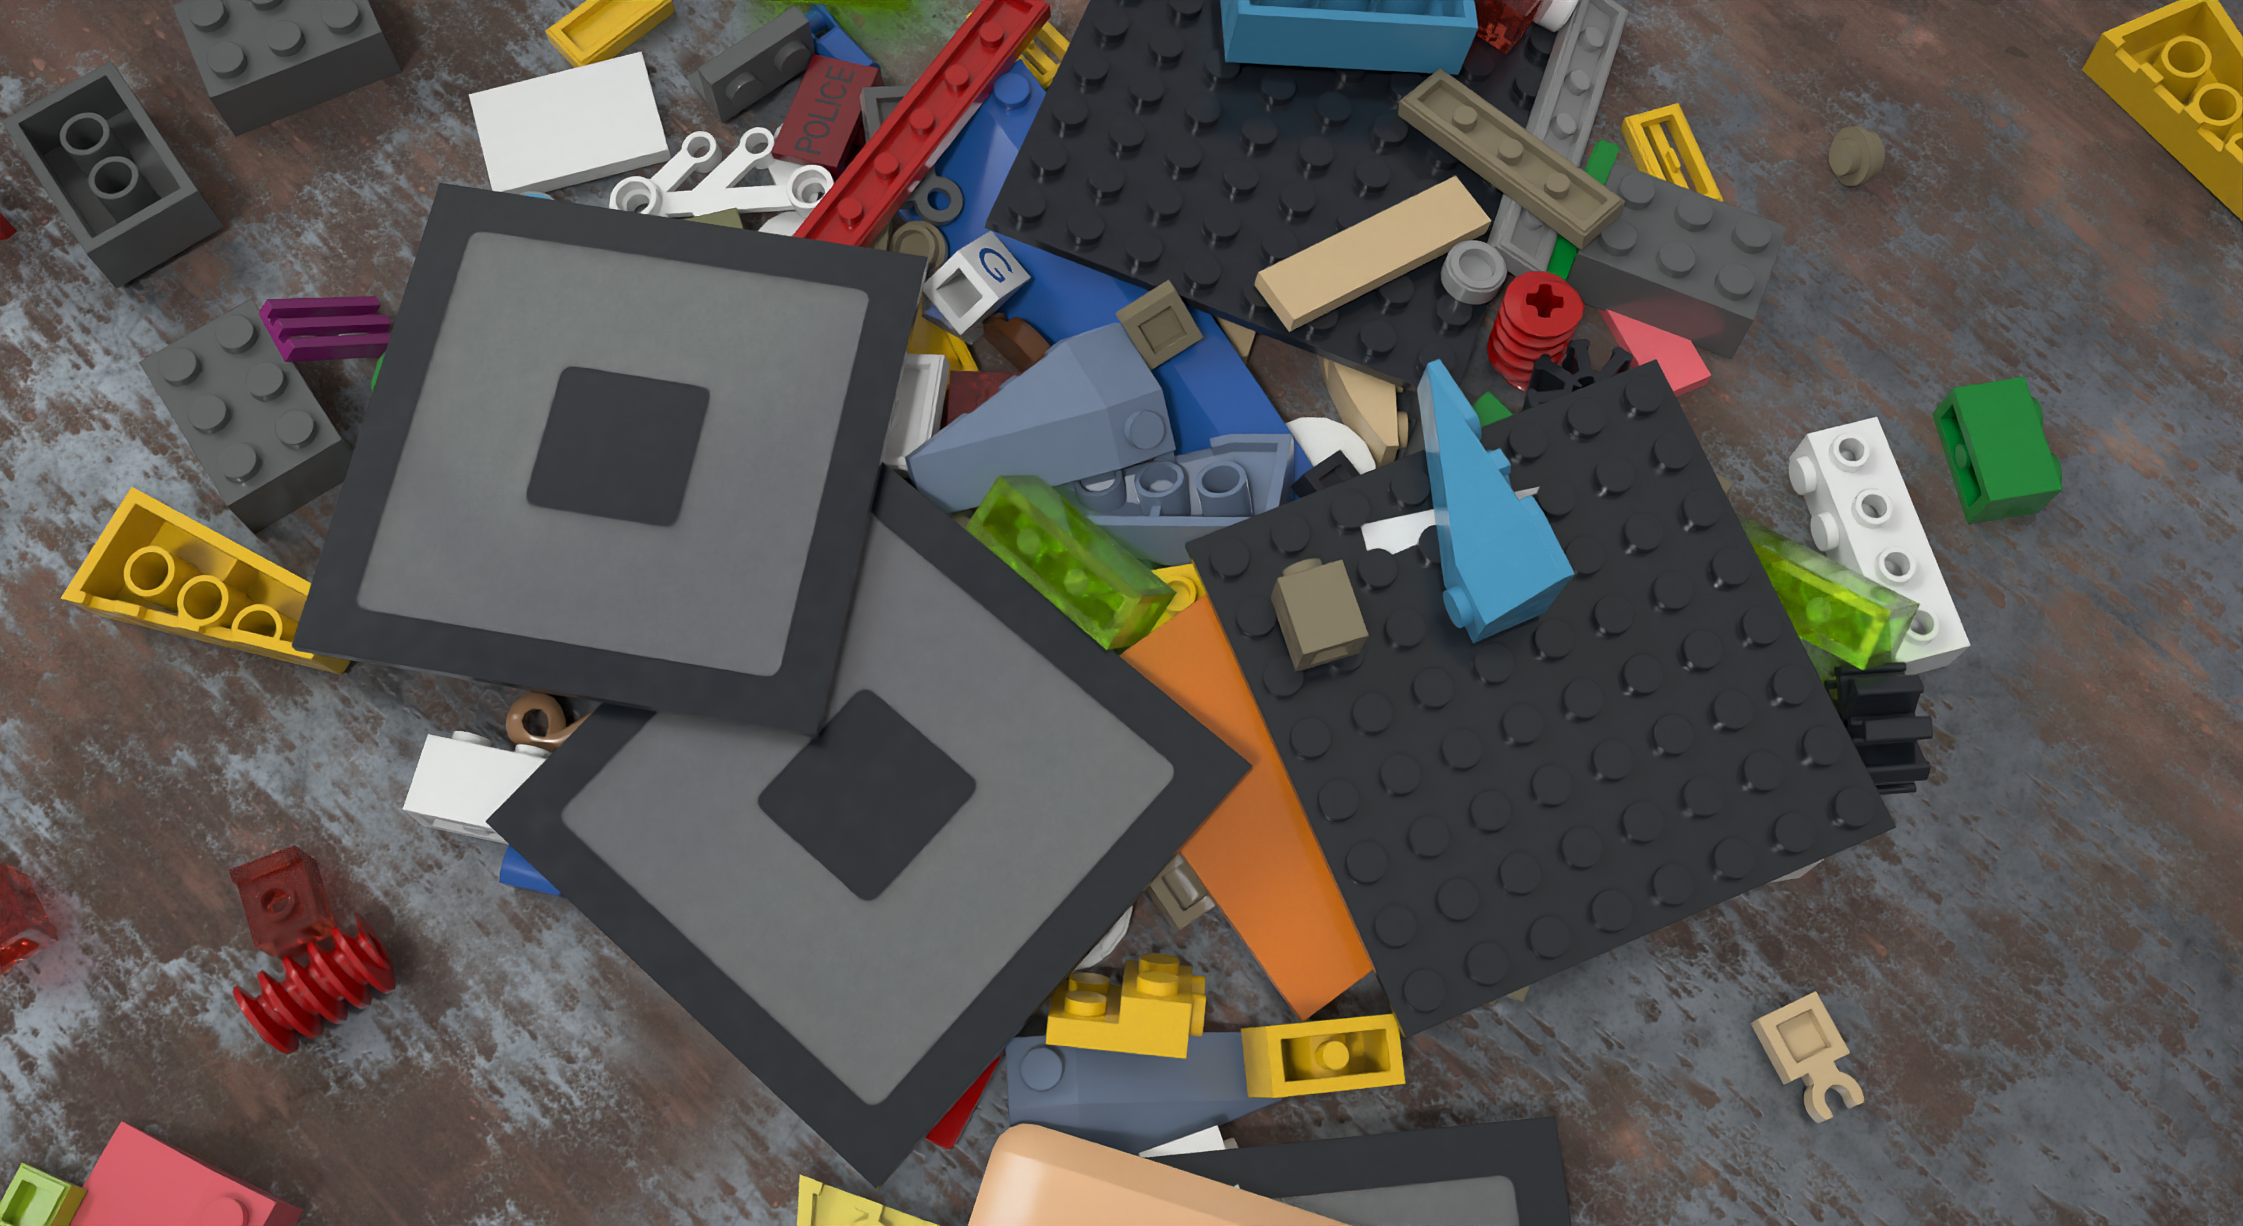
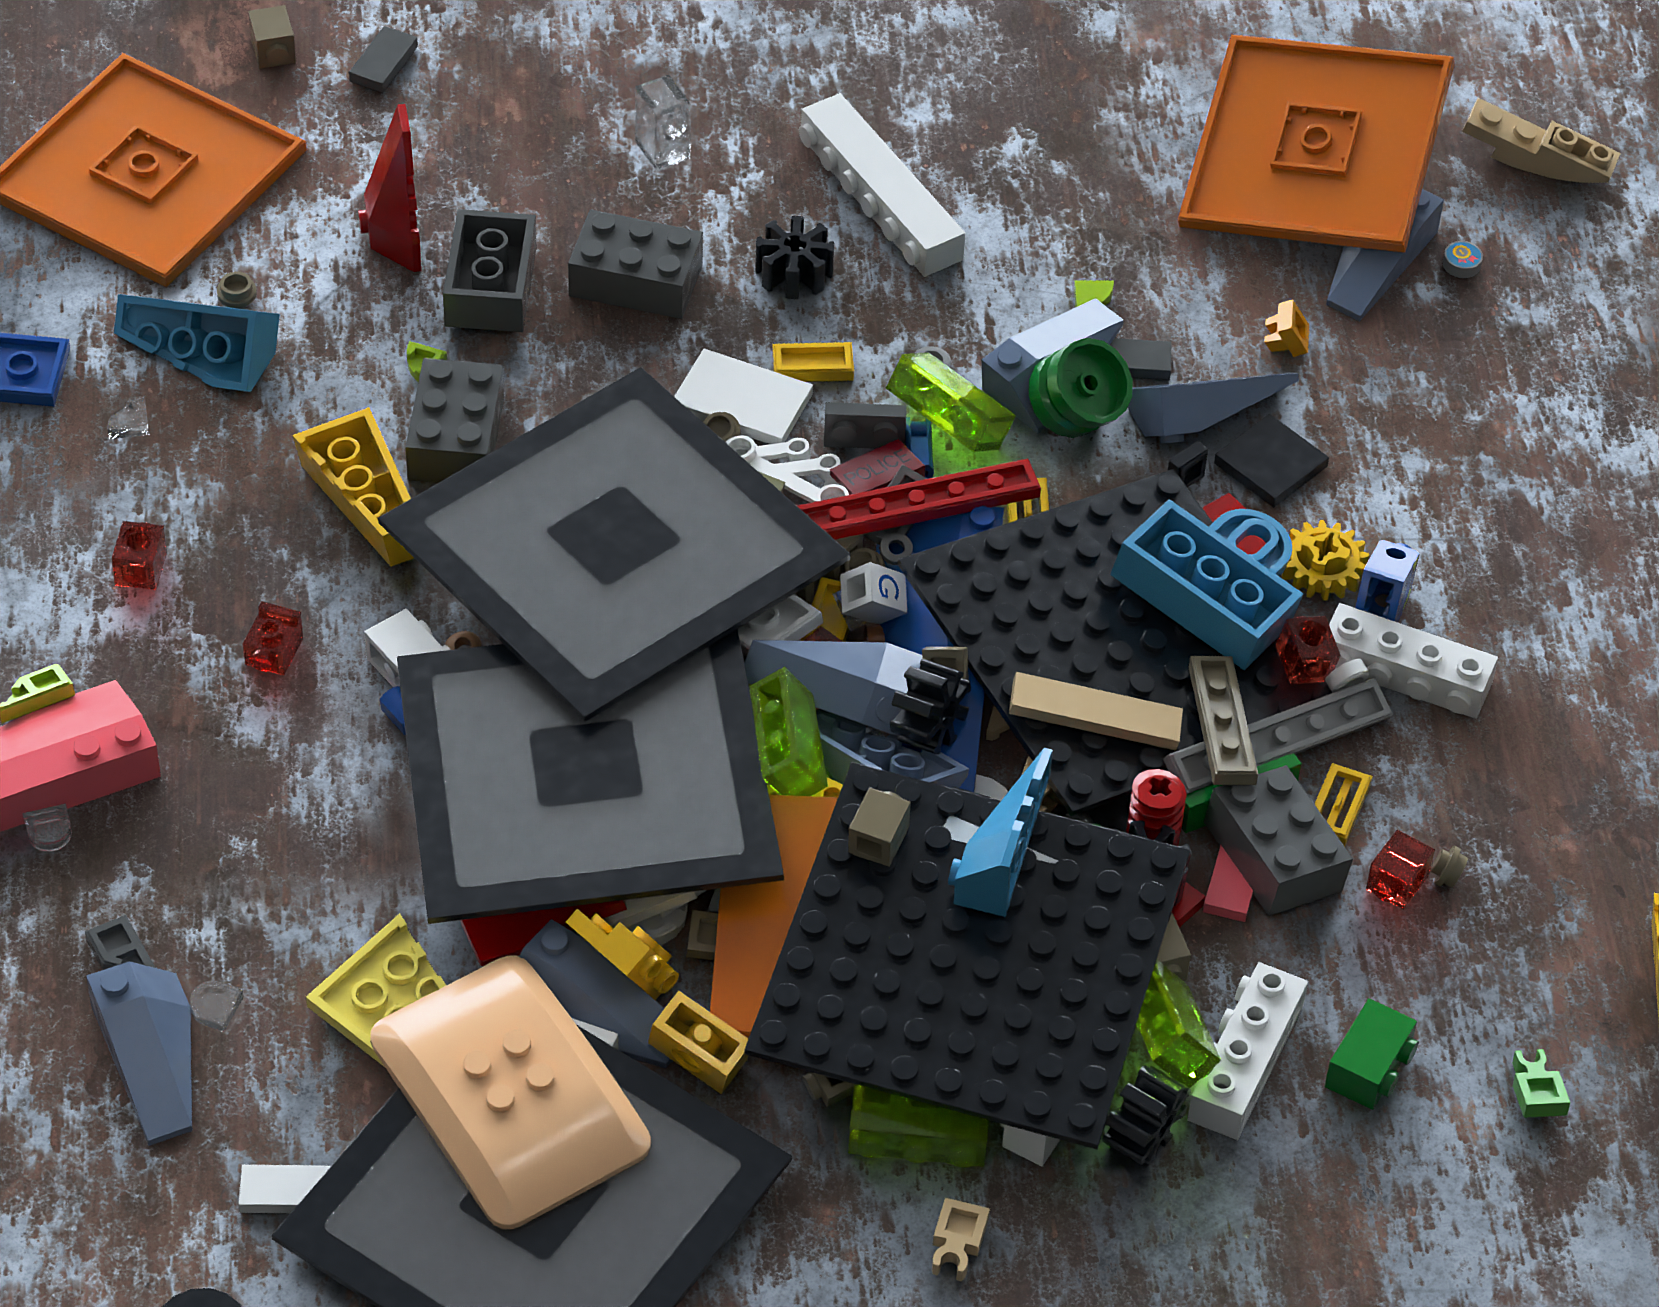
camera: 40 degrees right, 20 degrees down
red piece [232,913,396,1054] -> none
magenta tile [258,296,392,362] -> none
light grey tile [1441,240,1507,304] -> none
none -> lime tile [407,341,447,381]
none -> dark tan plate [703,412,741,442]
none -> clear neon green brick [848,1084,989,1167]
none -> black gear [889,659,971,754]
none -> clear red brick [1366,829,1435,910]
none -> bright green plate [1512,1049,1571,1118]

